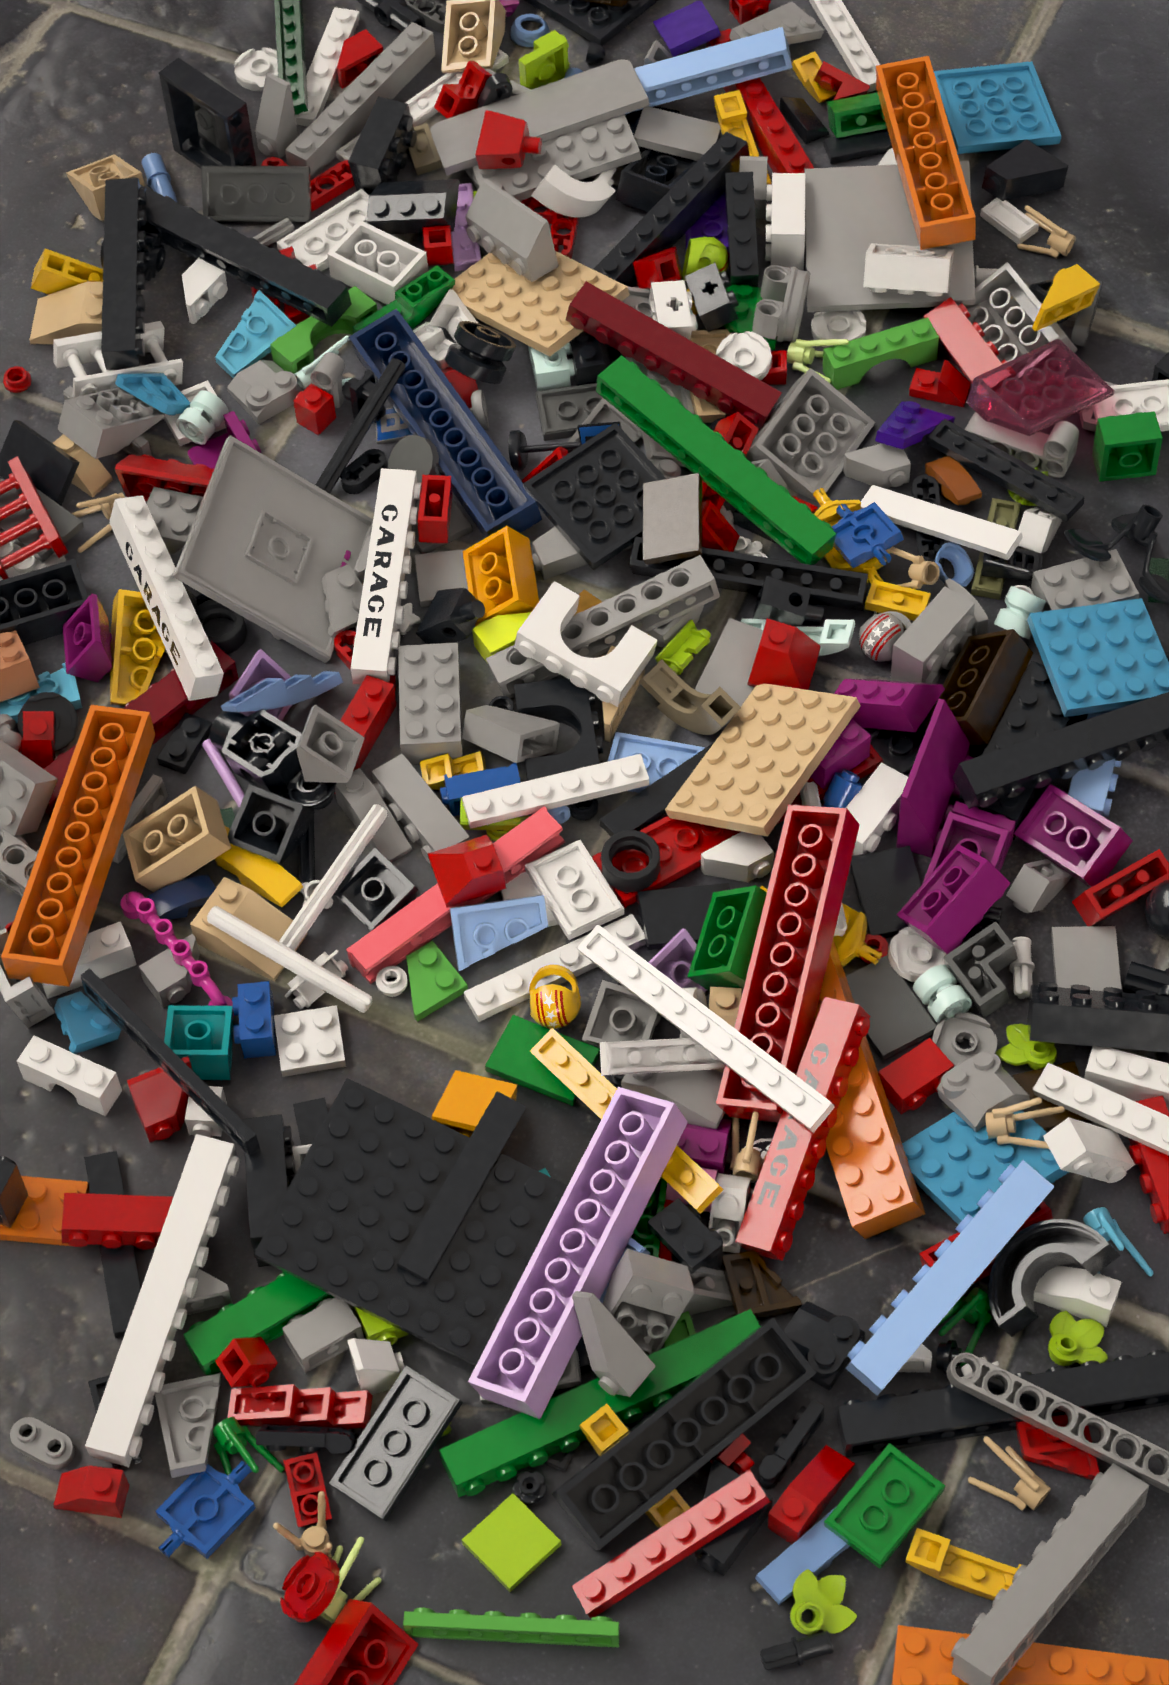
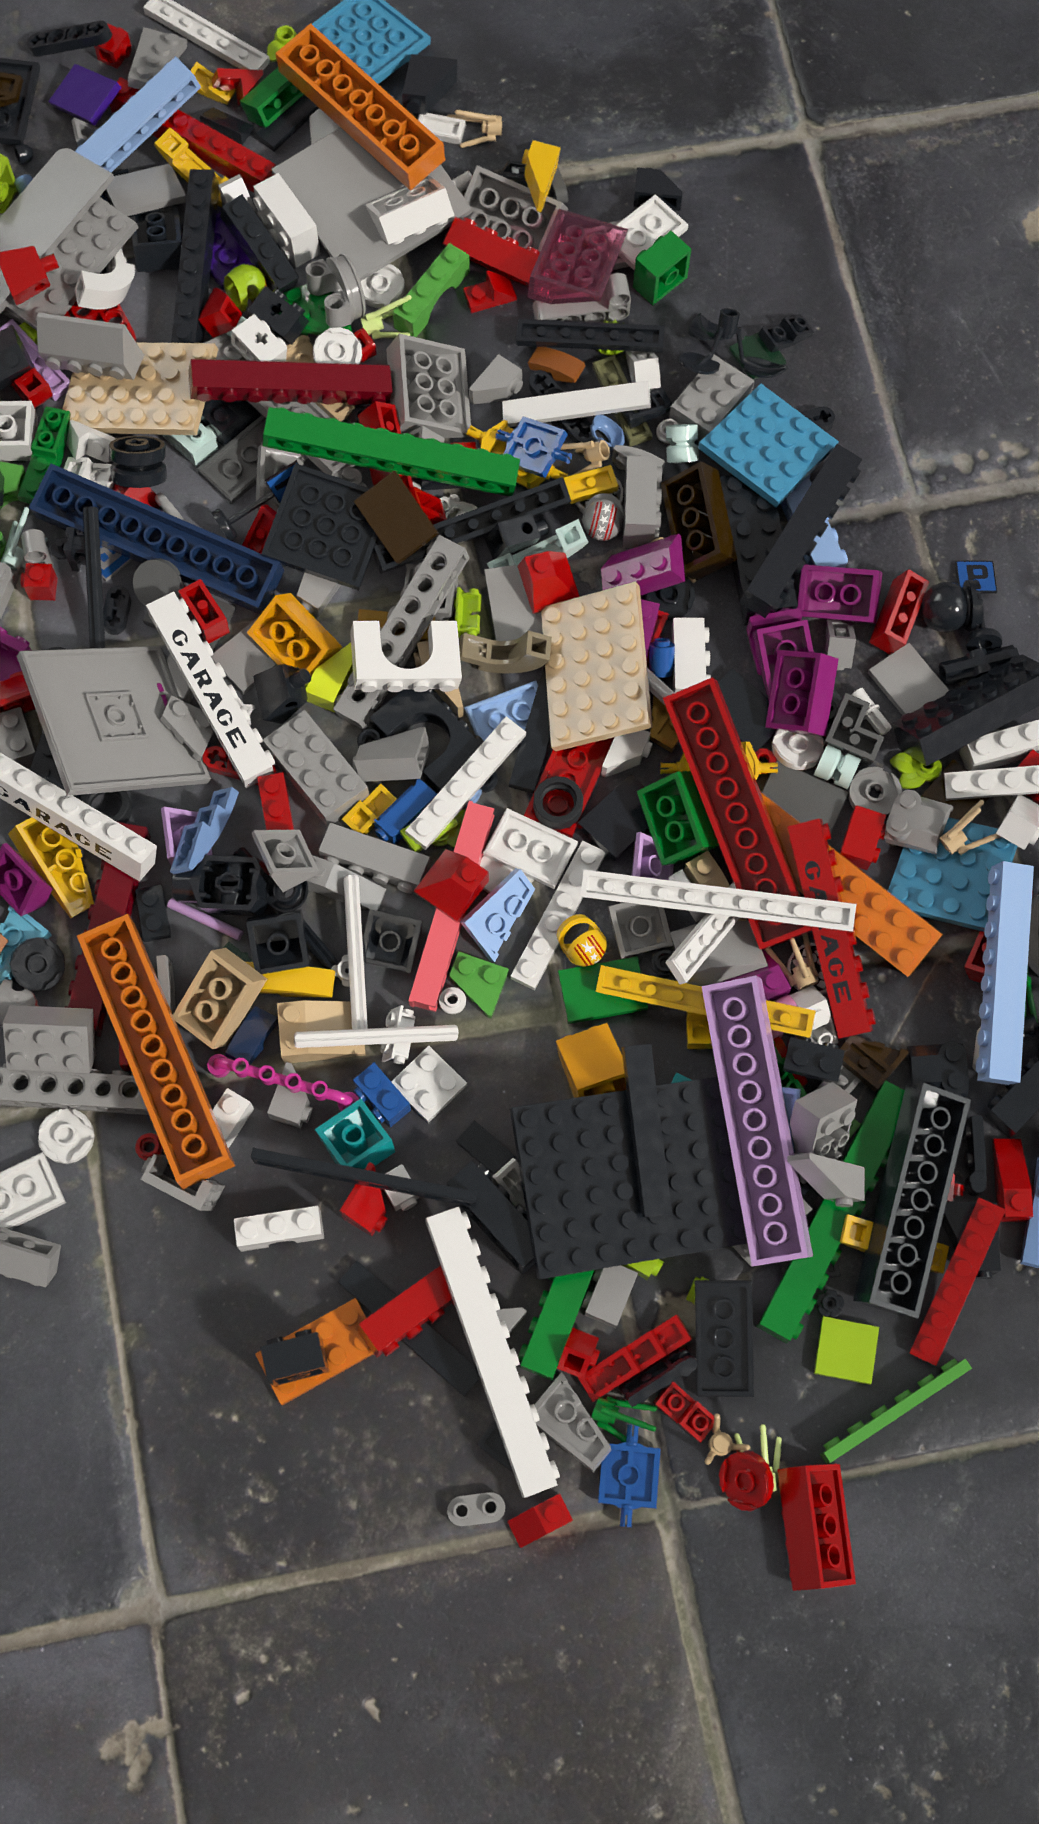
camera: 40 degrees left, 15 degrees up
red slope [21,711,55,769] -> none
dark azure wing [54,991,122,1054] -> none
white slope [347,1338,405,1395] -> none
dark purple wing [875,401,955,449] -> none
magenta slope [896,699,974,858] -> none

